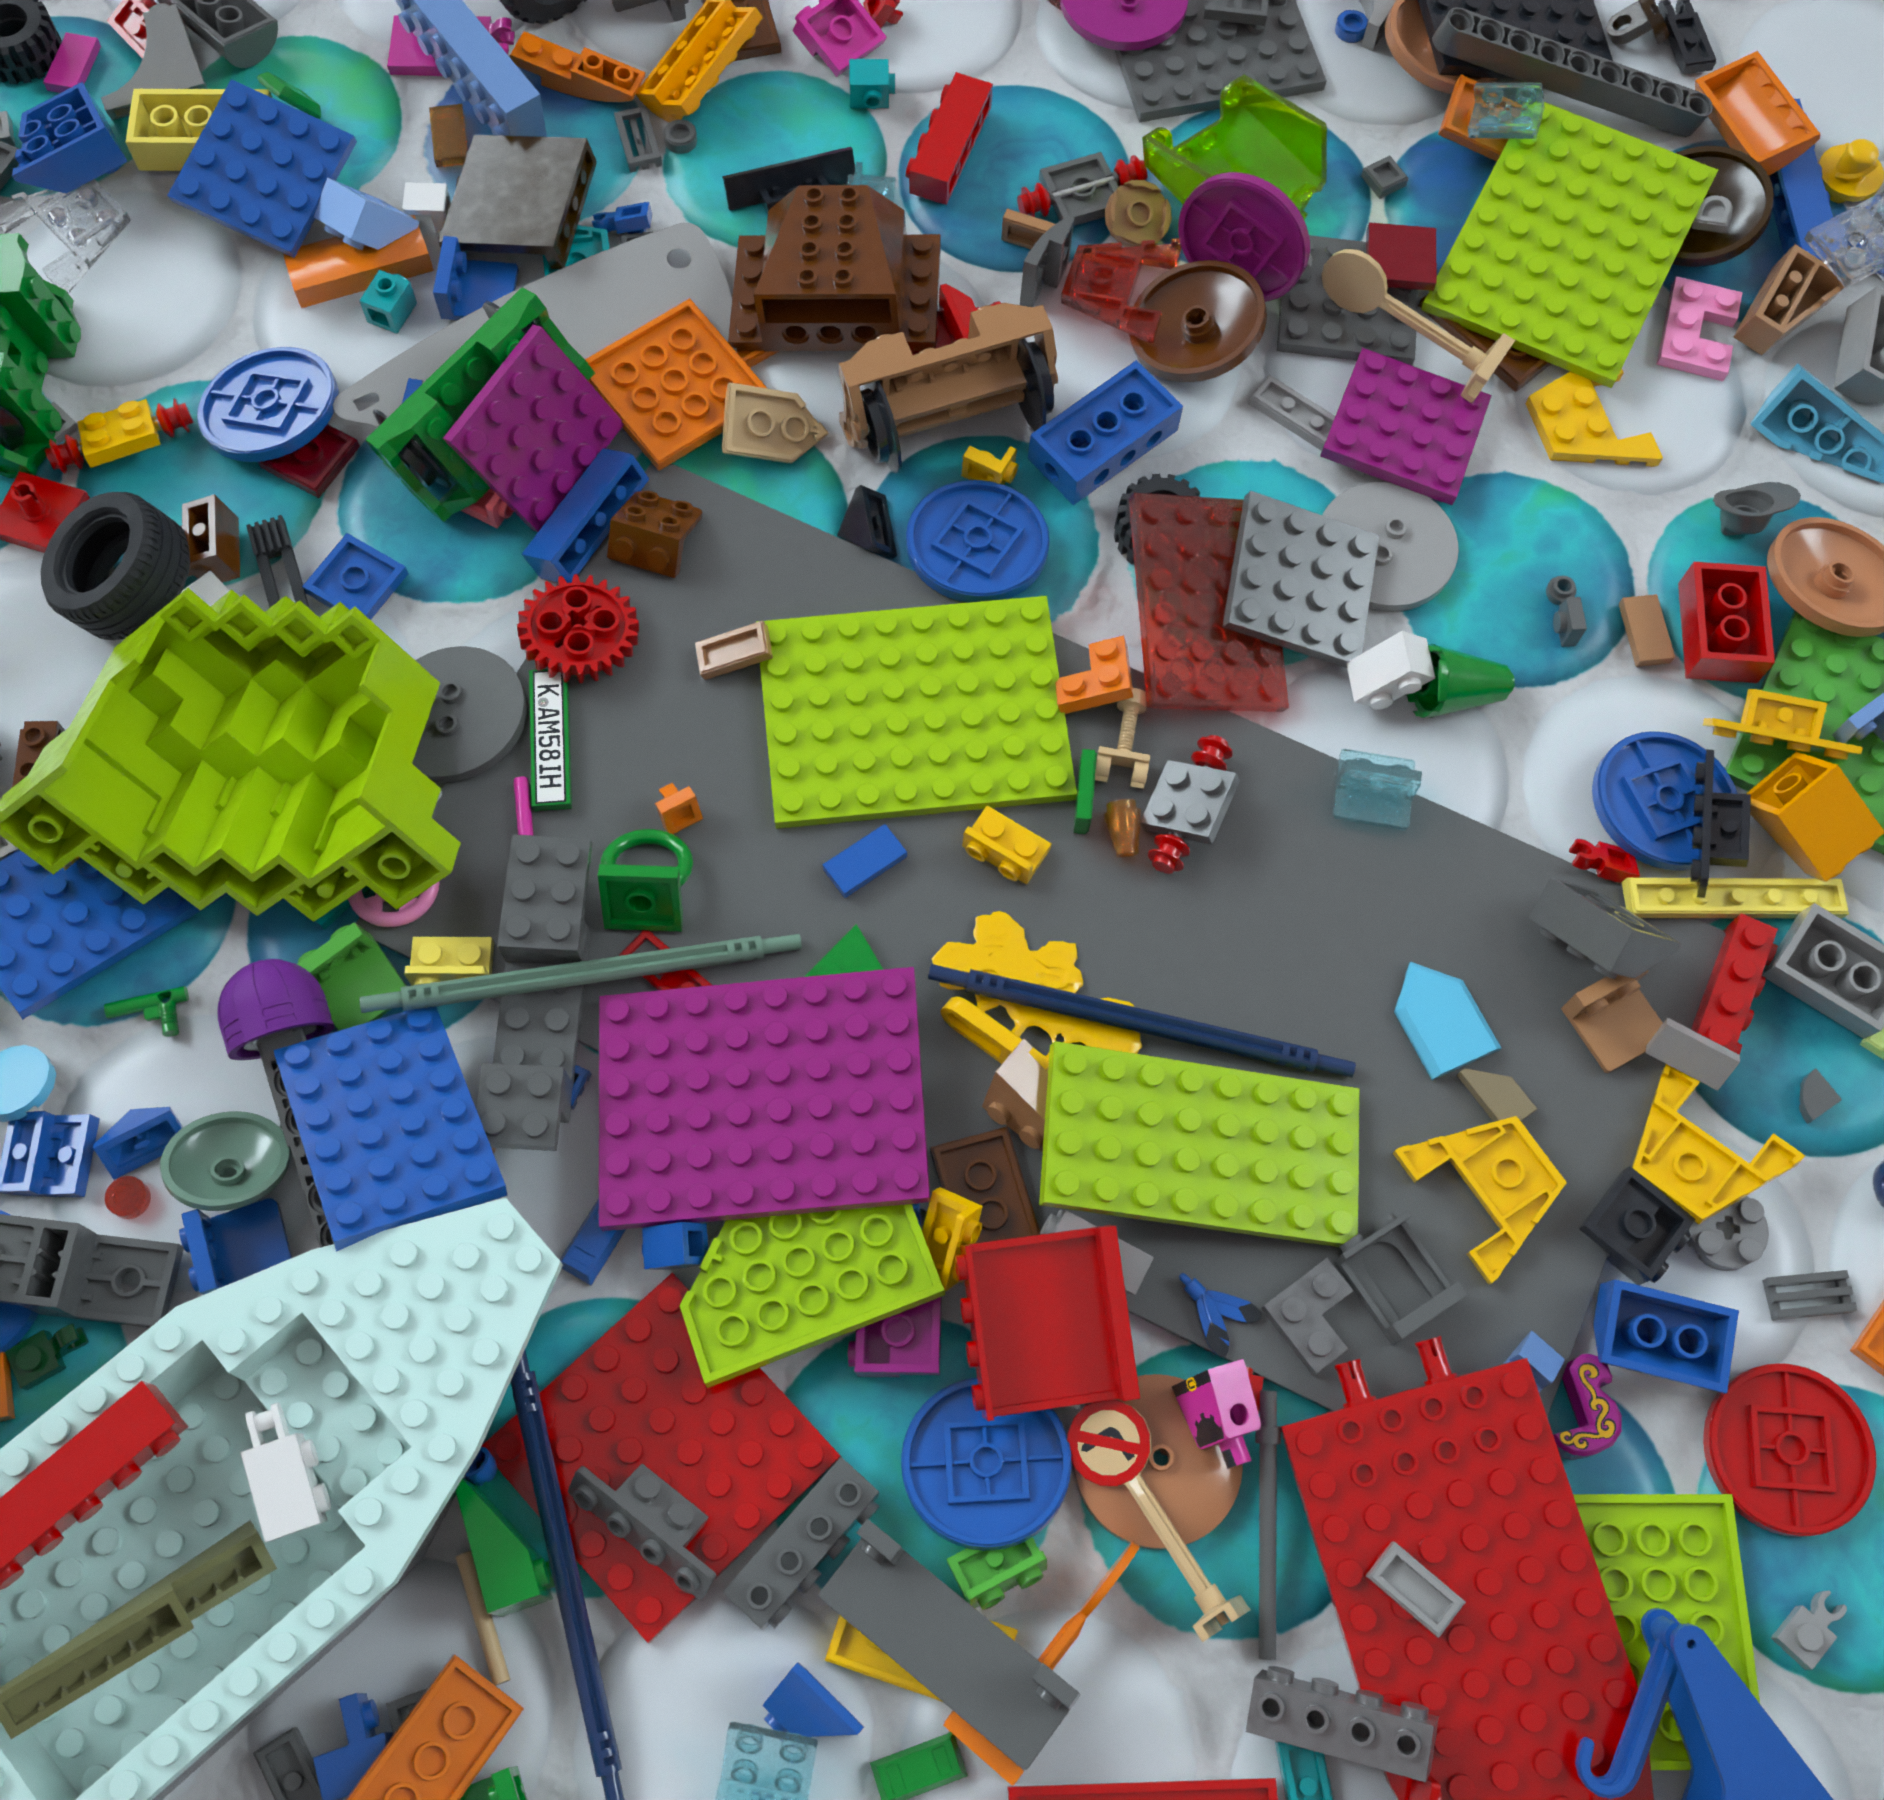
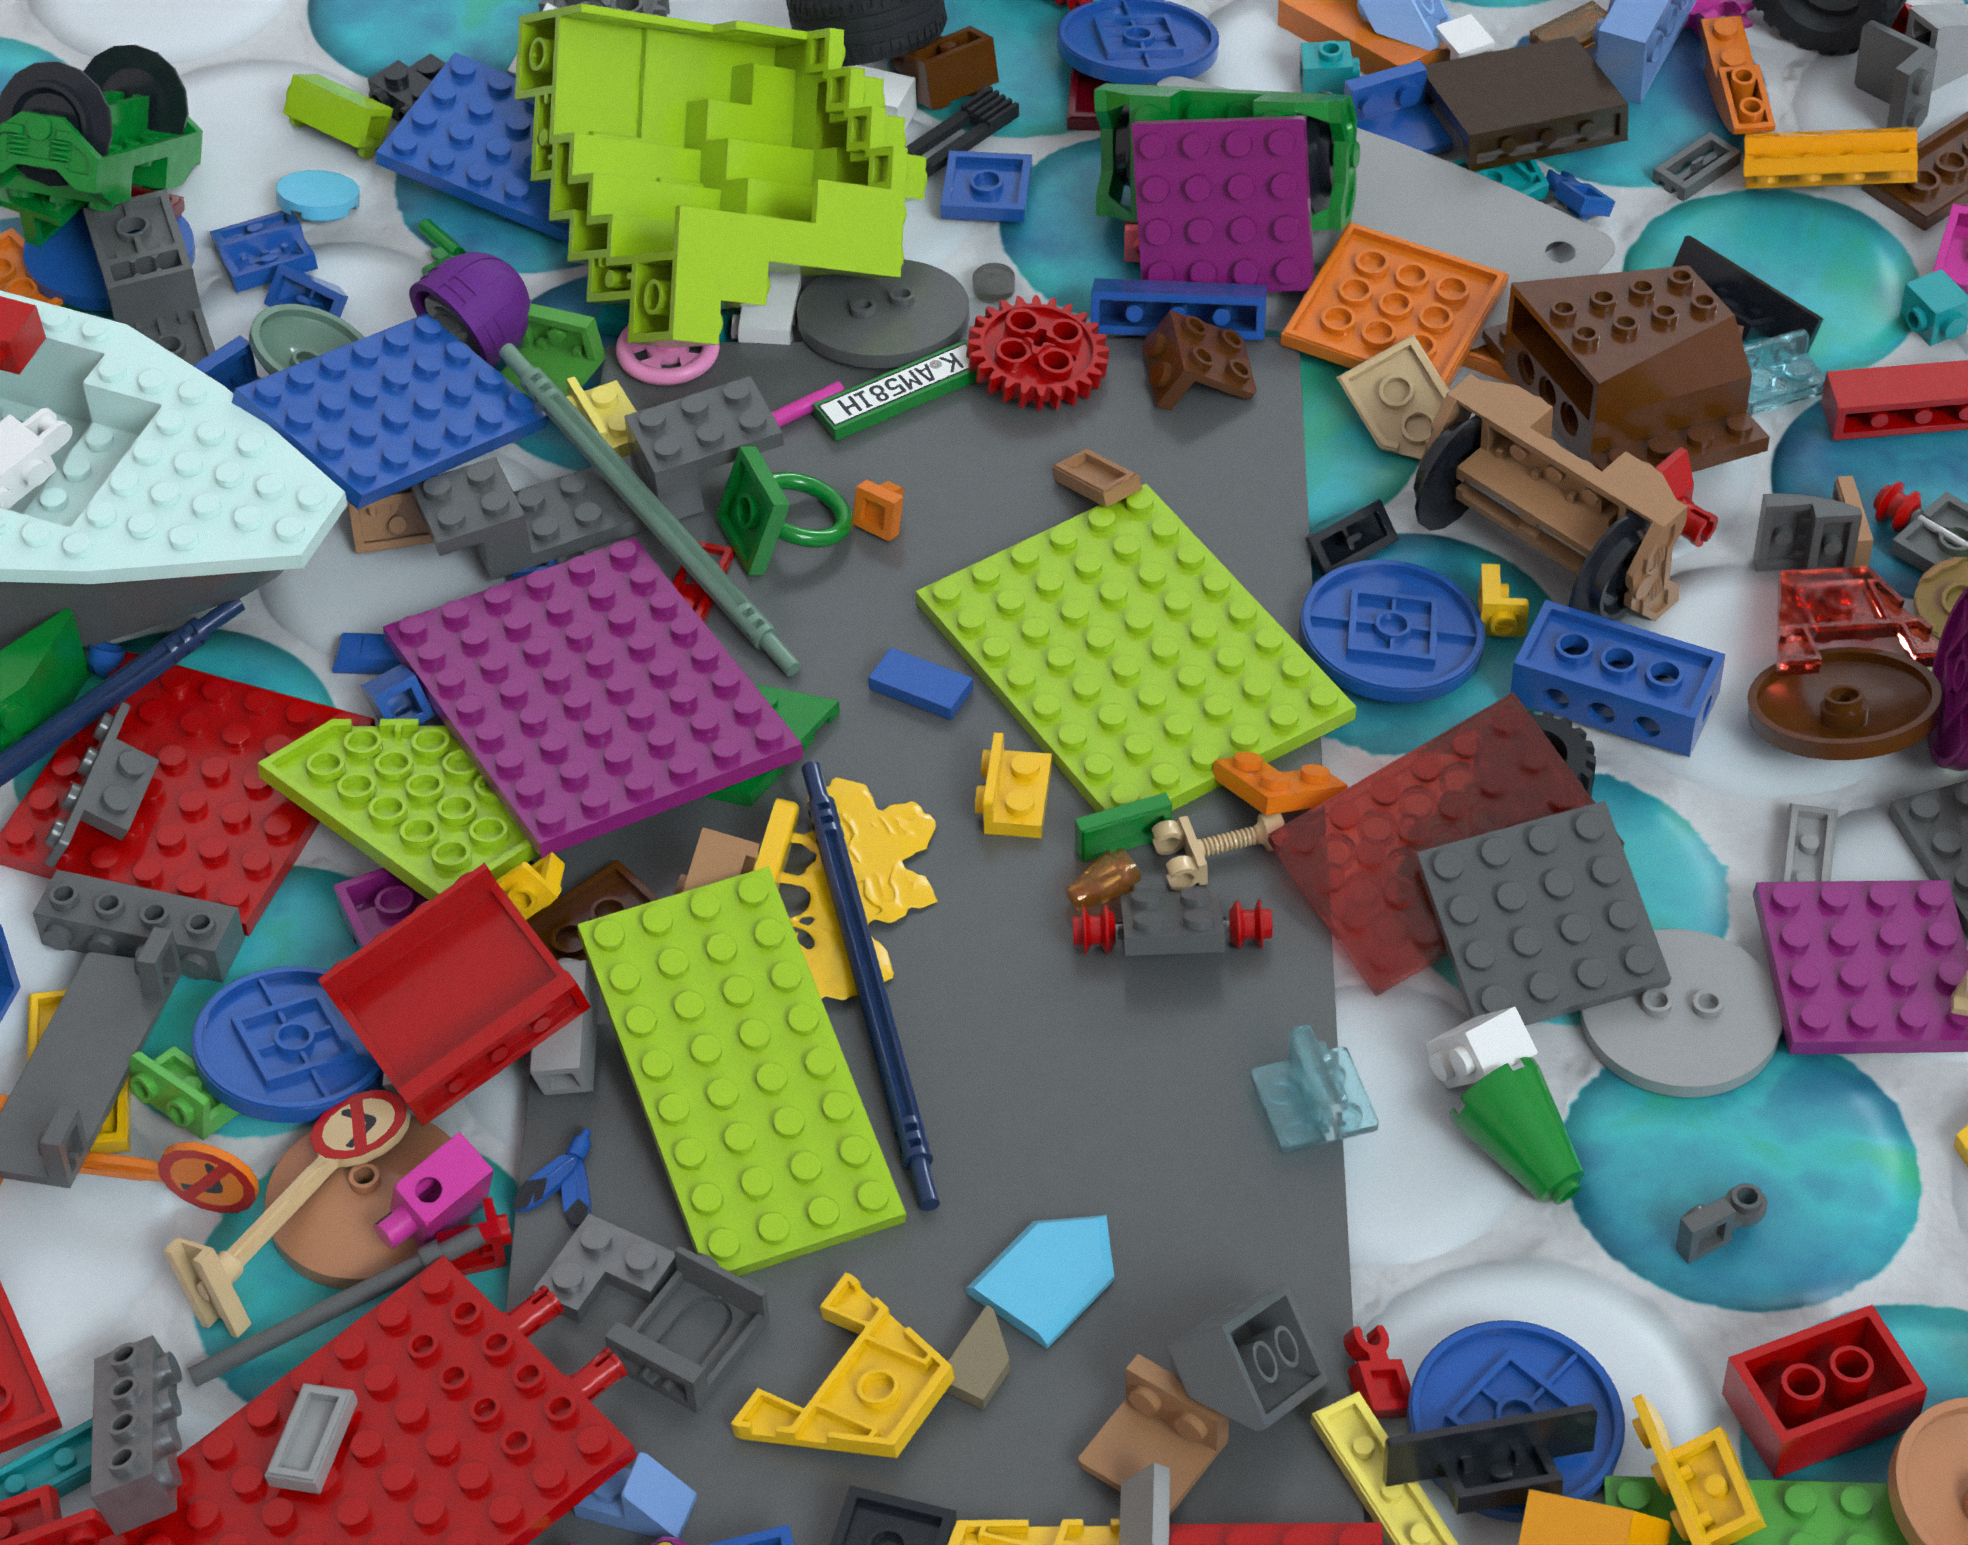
camera: 70 degrees right, 20 degrees down
clear red tile [105,1176,151,1219] -> none
dark grey tile [663,120,697,154] -> none
medium nougat tile [1619,594,1675,667] -> none
none -> clear smoke tile [972,263,1015,303]

